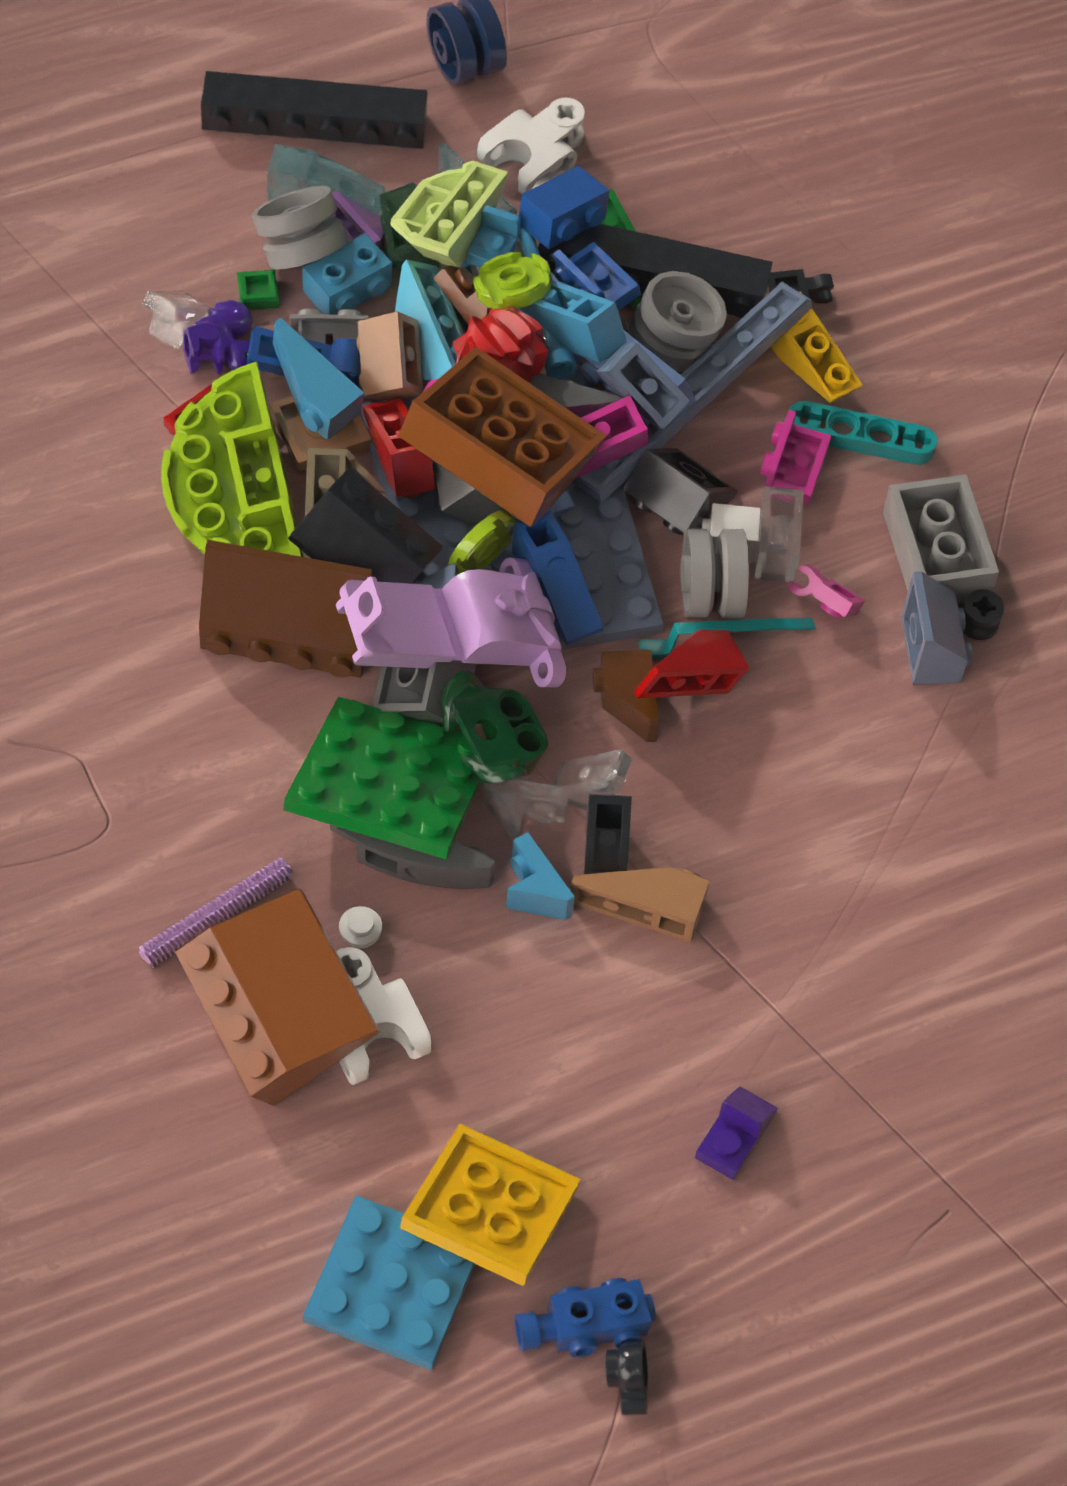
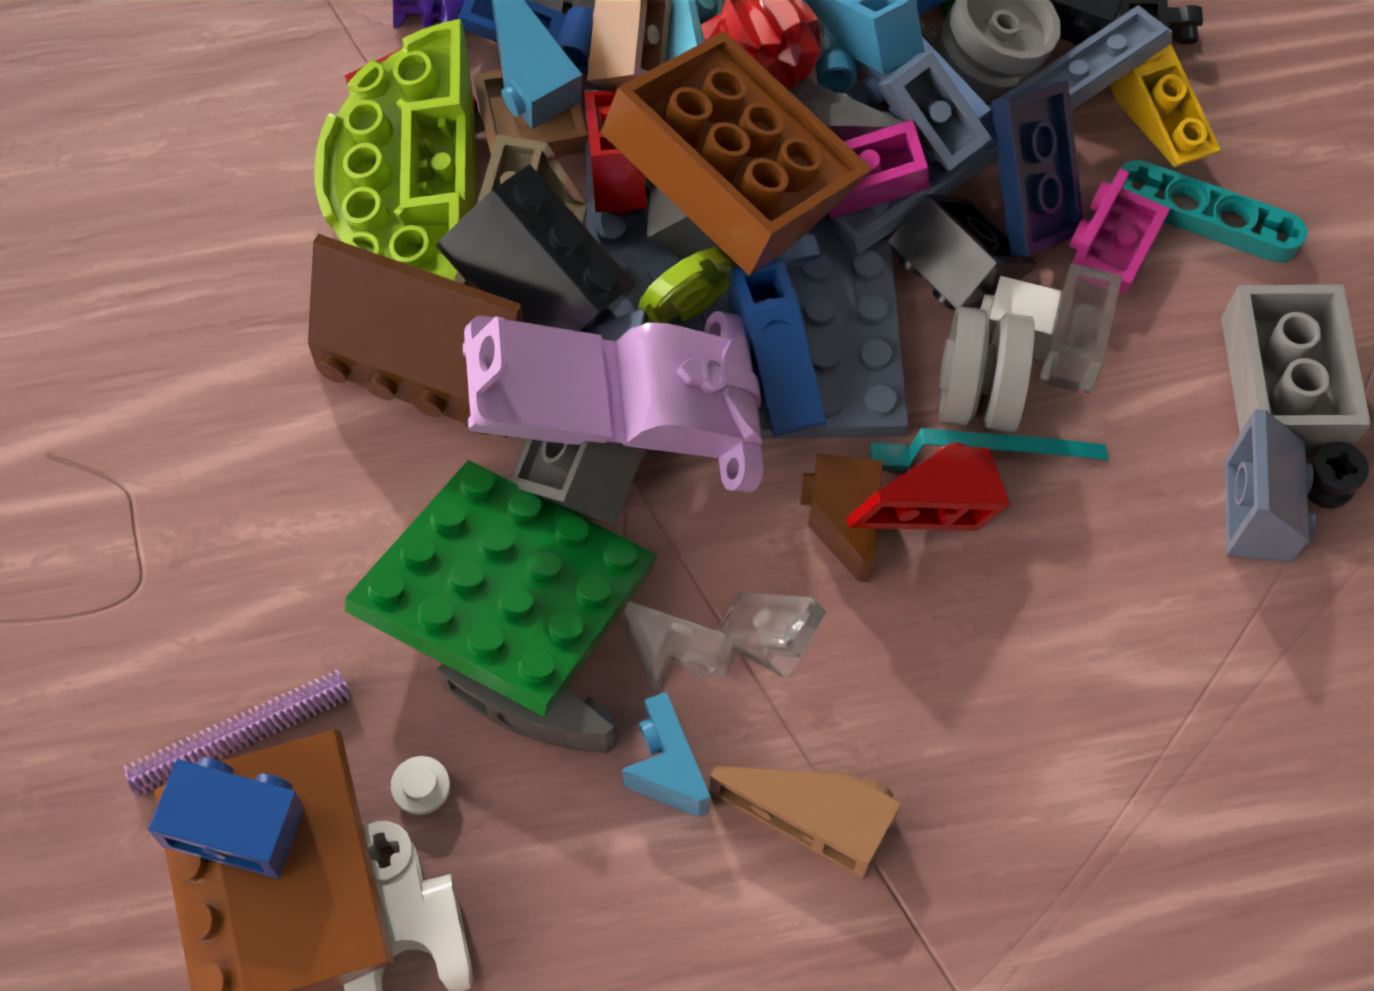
camera: 15 degrees right, 5 degrees up
dark green piece [441,670,548,784] -> none
black slope [584,793,632,875] -> none
dark pink plate [789,564,865,618] -> none
none -> blue brick [148,757,305,879]
none -> dark blue plate [991,80,1084,256]

